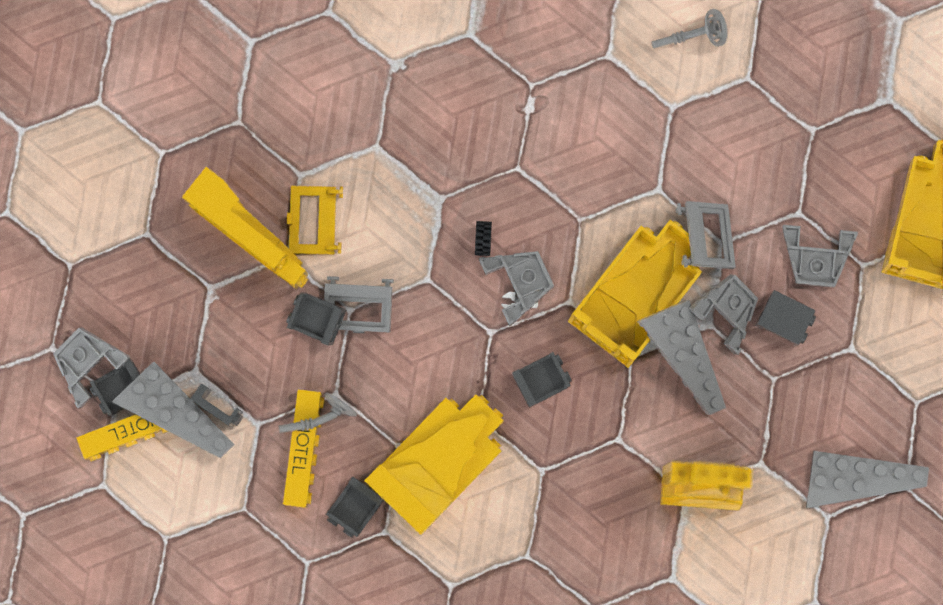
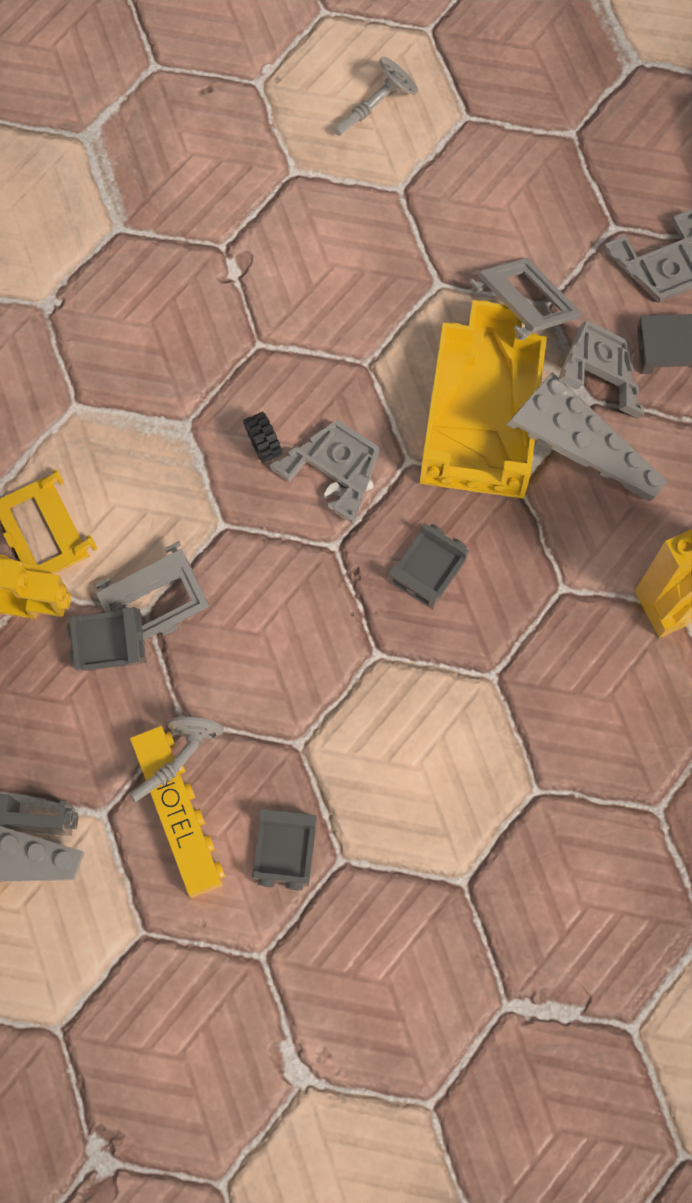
camera: 30 degrees left, 10 degrees down
yellow panel [364,394,504,535] -> none

